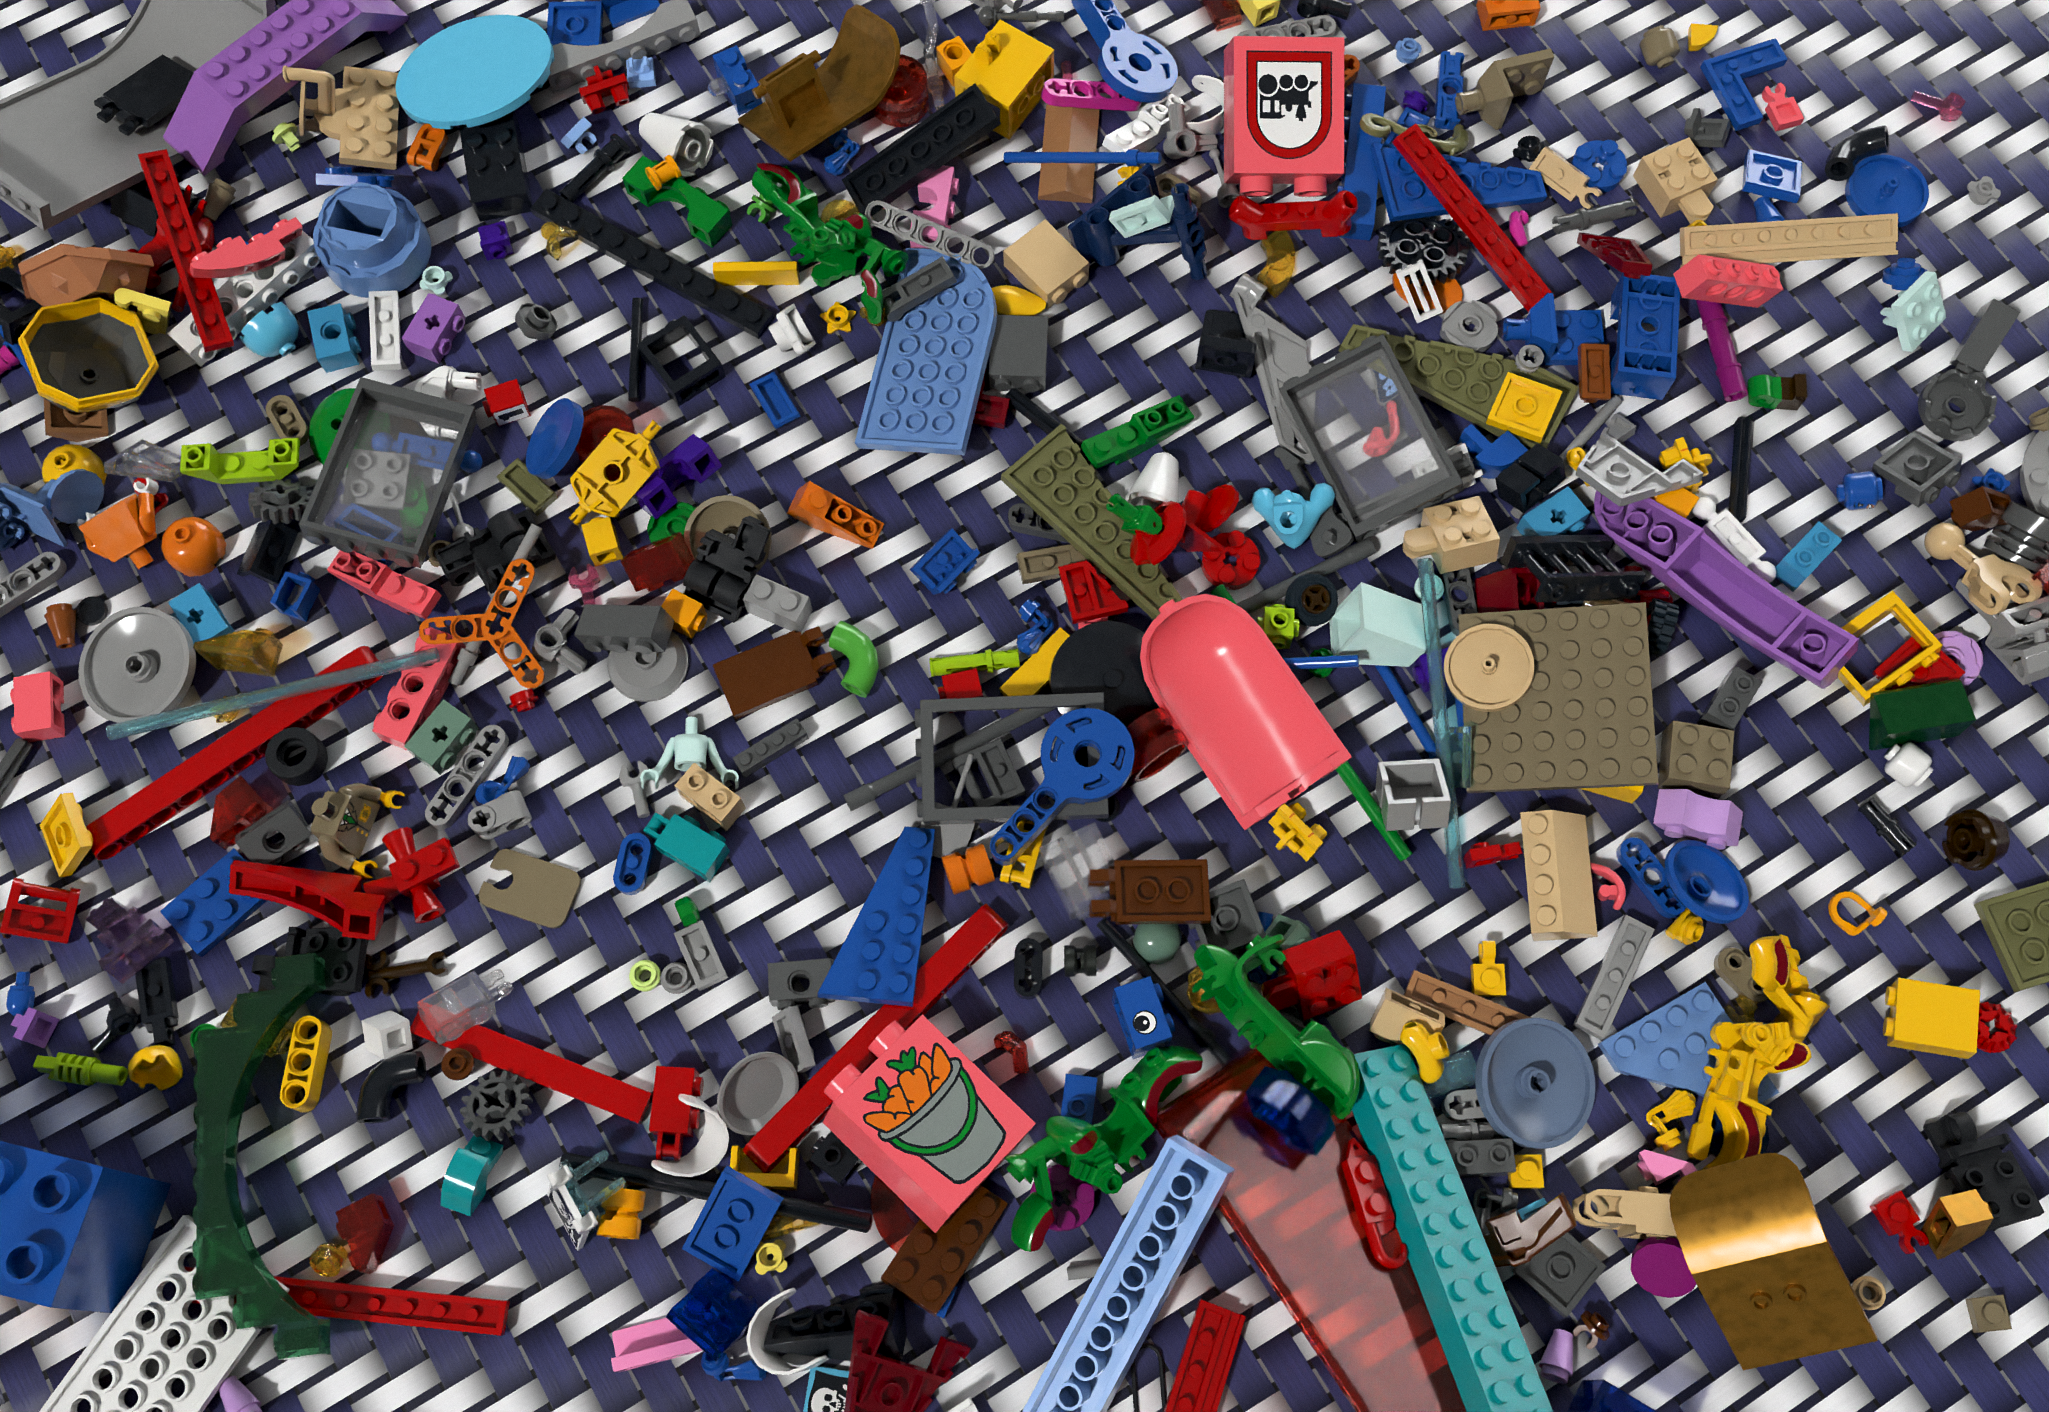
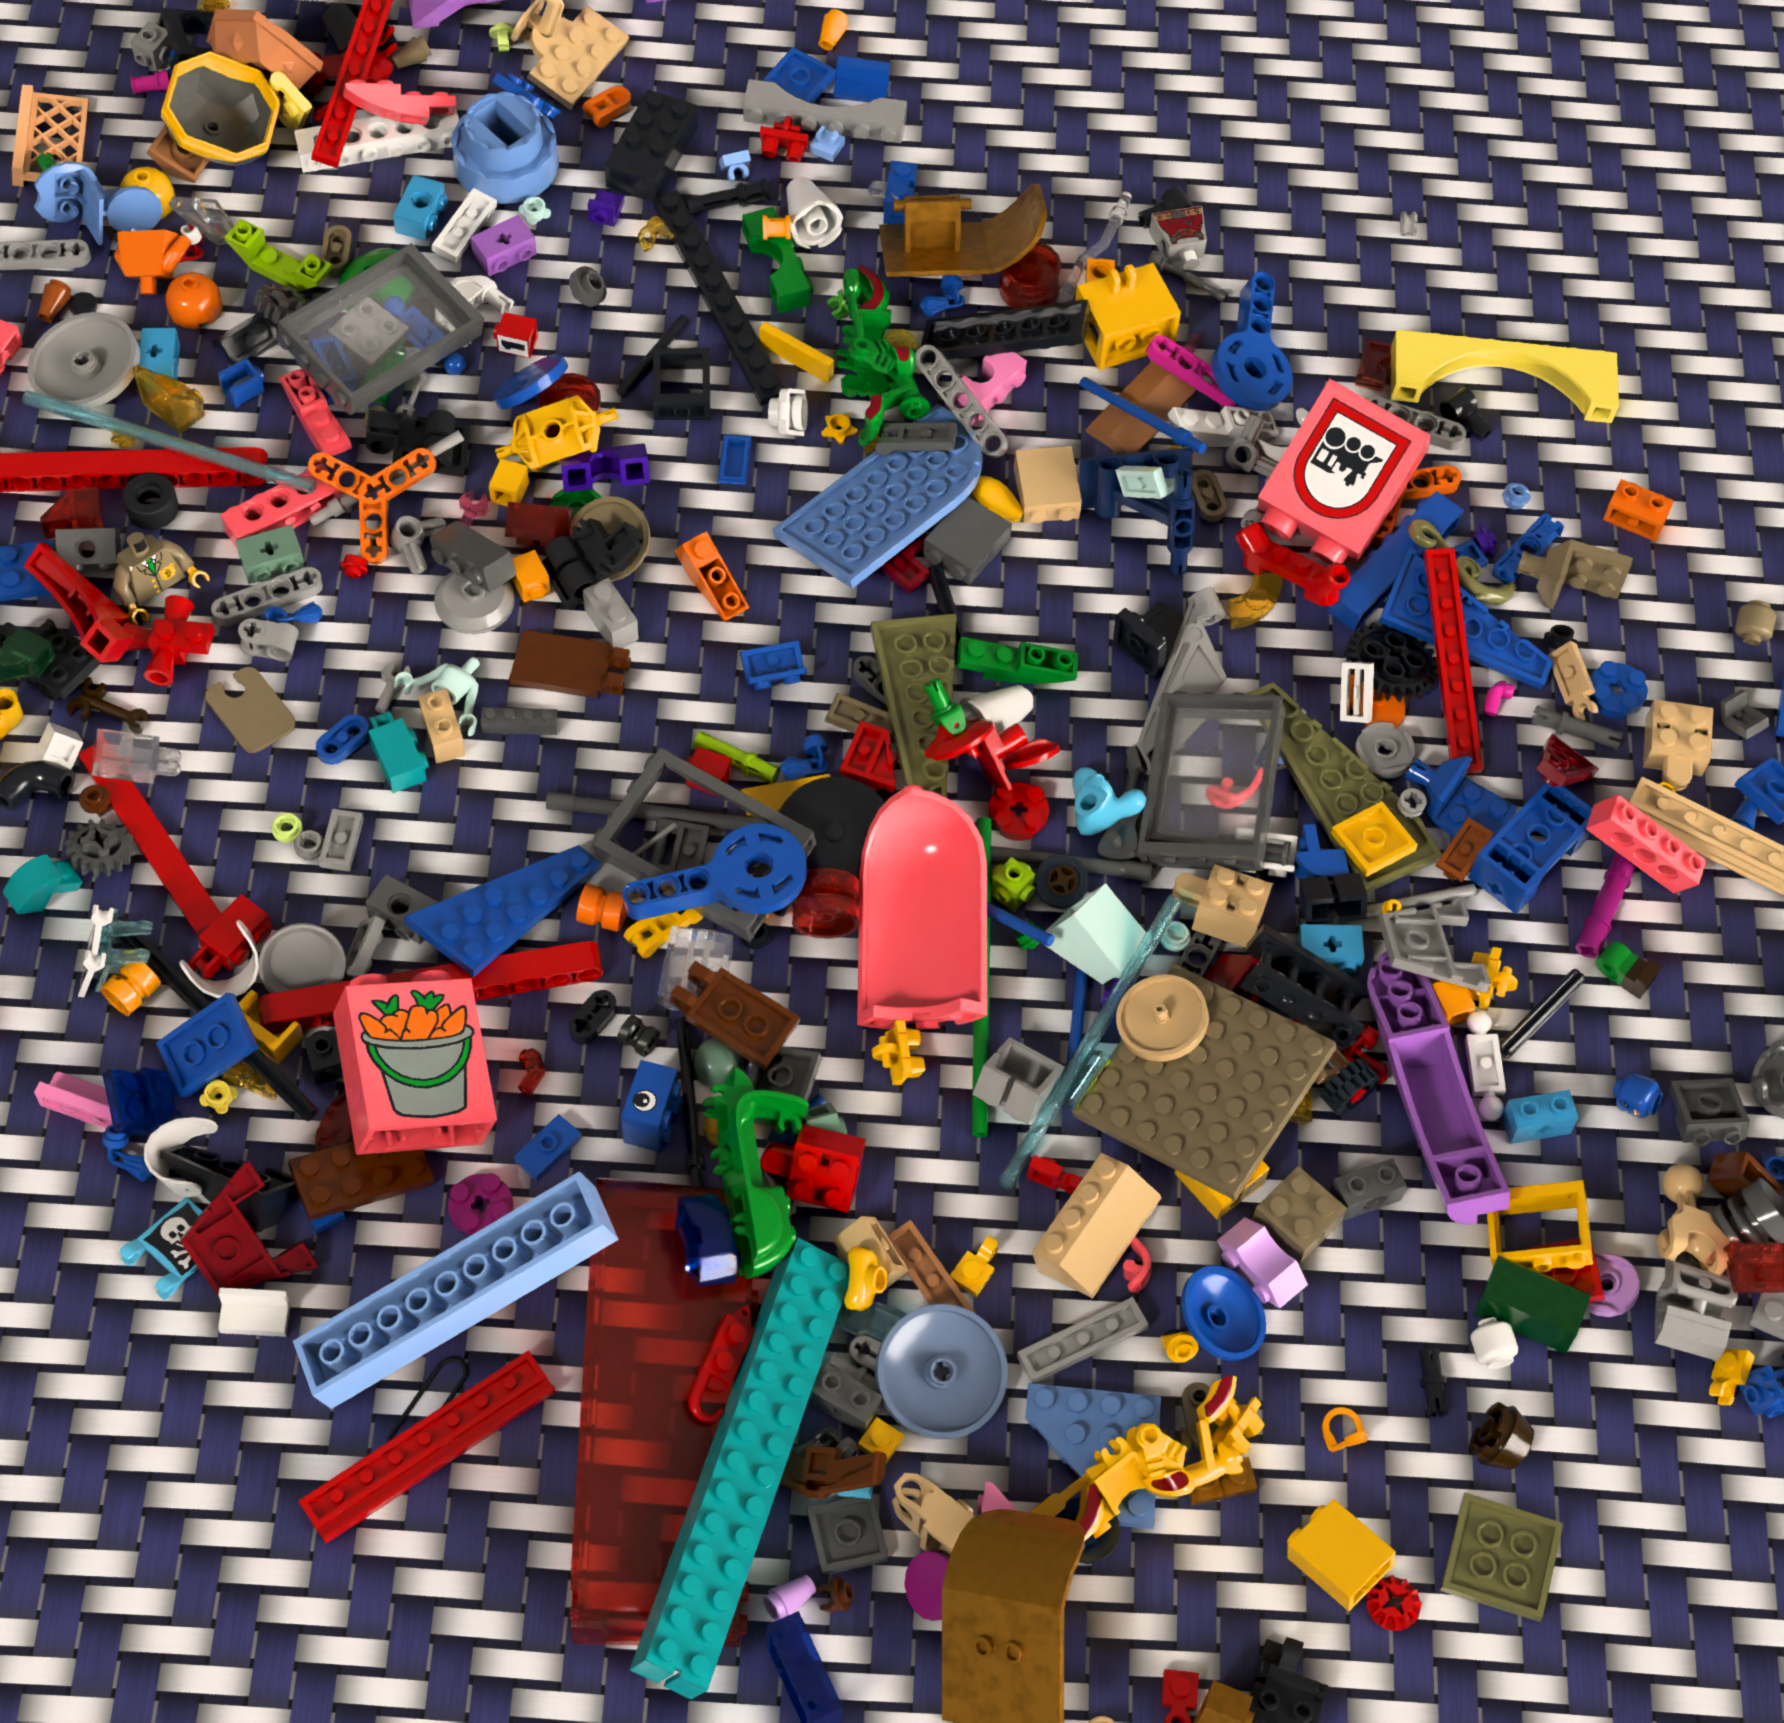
camera: 30 degrees right, 10 degrees down
medium azure cylinder [239,302,299,357] -> none
medium azure tile [396,15,554,130] -> none
olive tile [496,458,558,516] -> none
green tile [674,896,700,928] -> none
bright green cylinder [829,621,879,698] -> none
green piece [1005,1046,1203,1252] -> none
blue beam [1616,837,1686,918] -> none
yellow piece [1646,1090,1696,1152] -> none

